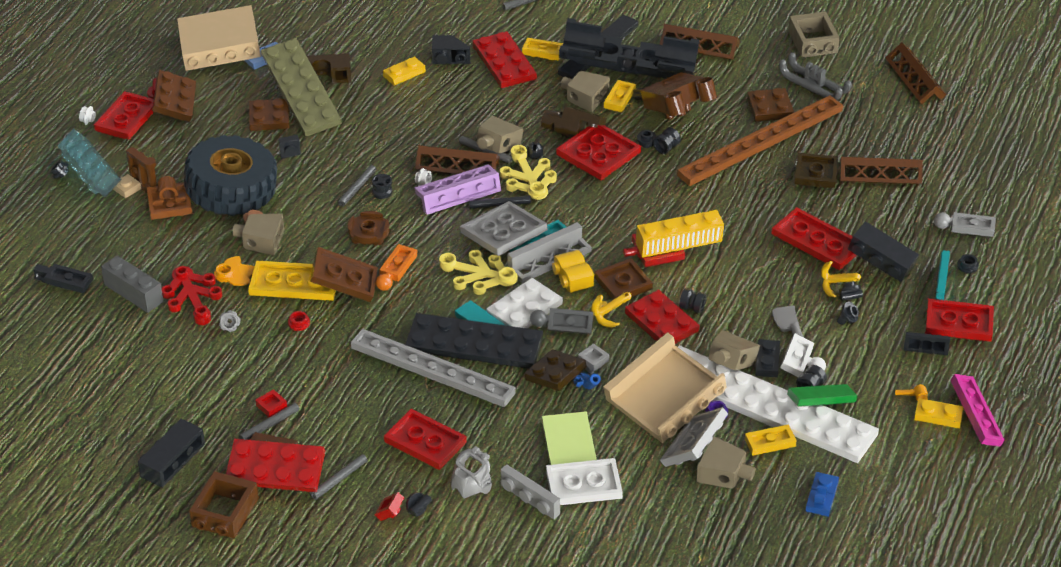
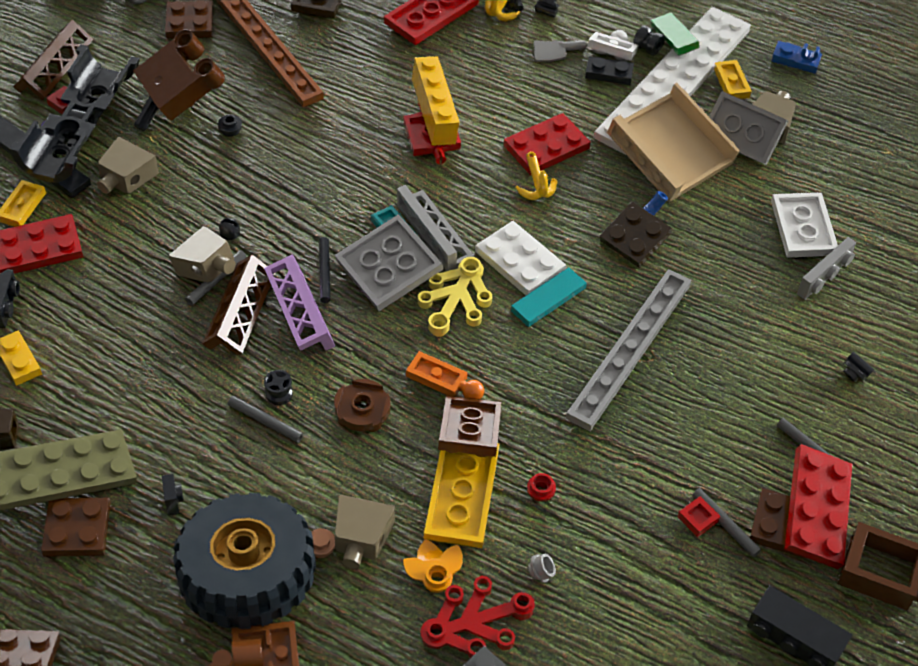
camera: 90 degrees left, 10 degrees up
red plate [374,492,404,521] -> none
red plate [384,409,467,470] -> none
black plate [405,313,543,369] -> none
white plate [415,168,432,186] -> none
light grey helmet [451,446,492,498] -> none
light yellow plant [500,145,557,200] -> none
dark grey plate [530,308,594,335] -> none
dark brown plate [541,107,607,137] -> none
yellowish green tile [542,411,597,465] -> none
yellow brick [552,250,594,293] -> none
red plate [556,125,641,180] -> none
light grey tile [578,344,609,374] -> none
reddish brown plate [594,258,653,300] -> none
yellow plate [604,80,636,112] -> none
black wheel [653,127,681,154] -> none
black wheel [679,288,707,314] -> none
dark tan torso [708,330,760,370] -> none

